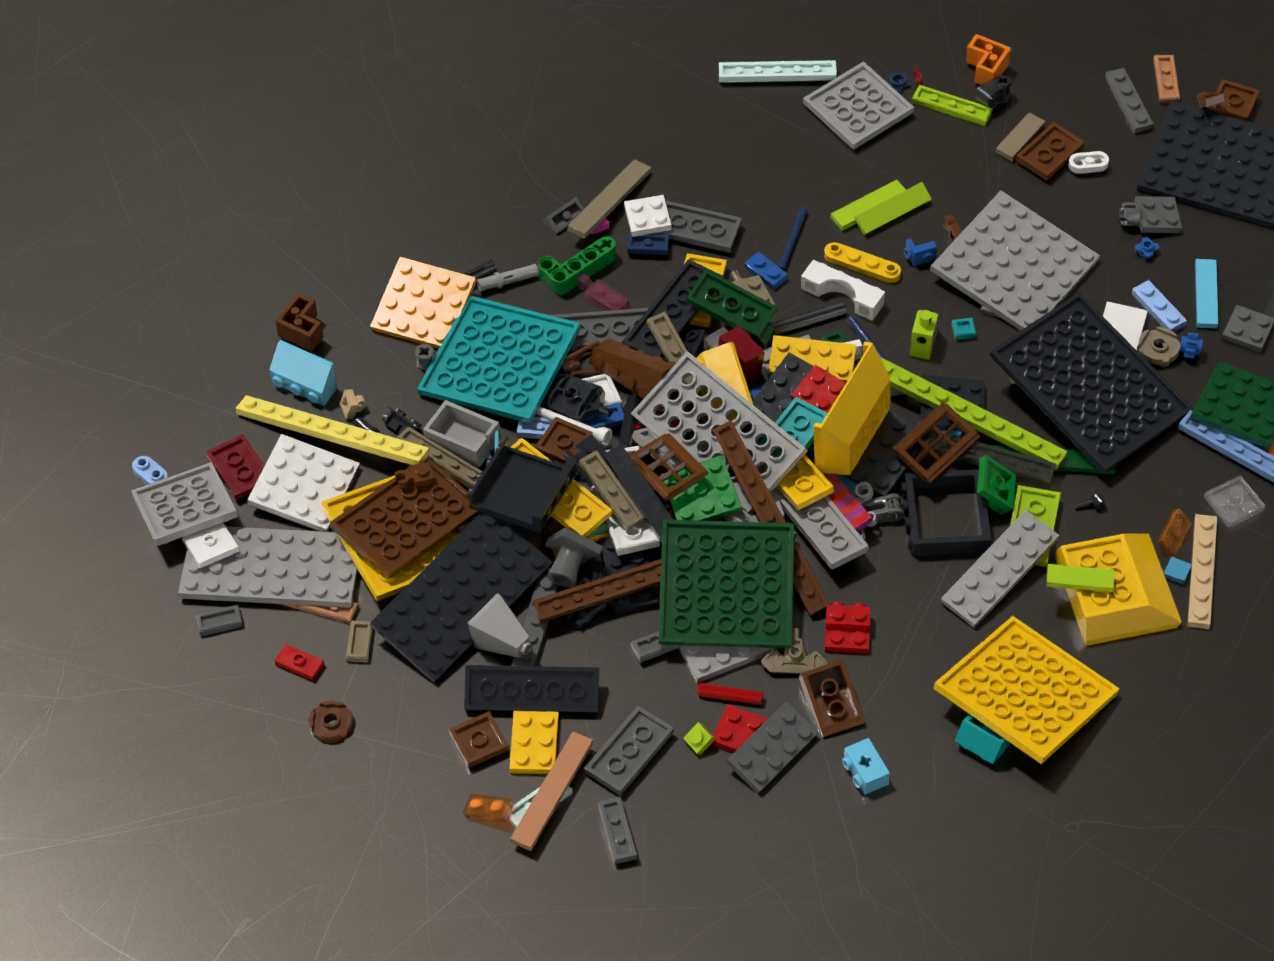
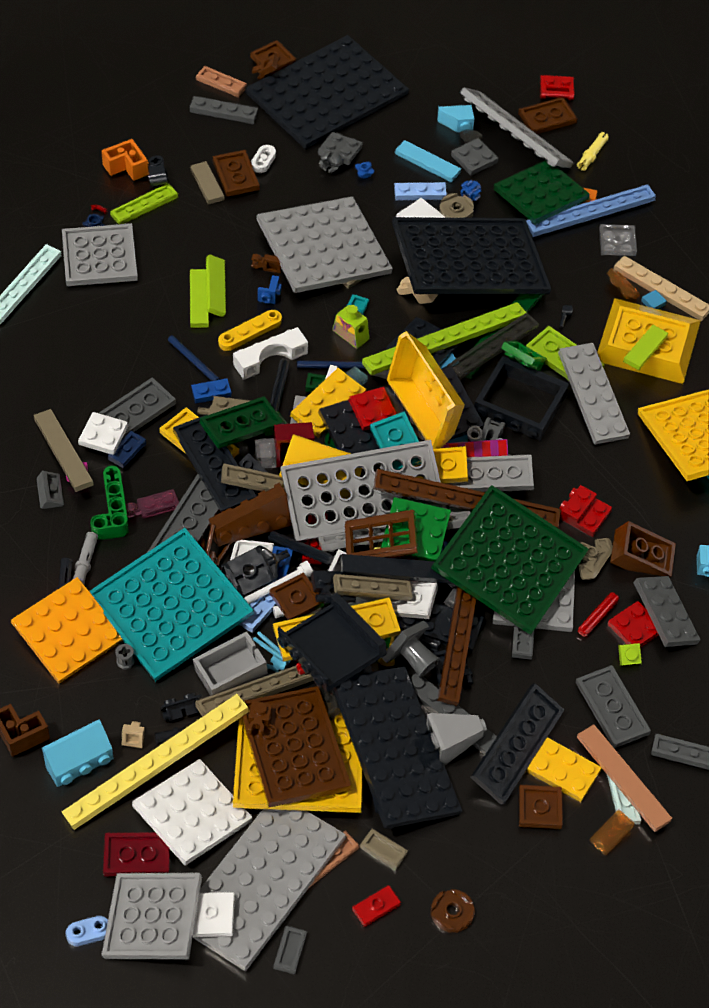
camera: 65 degrees left, 0 degrees up
reddish brown piece [892,402,980,484] -> none

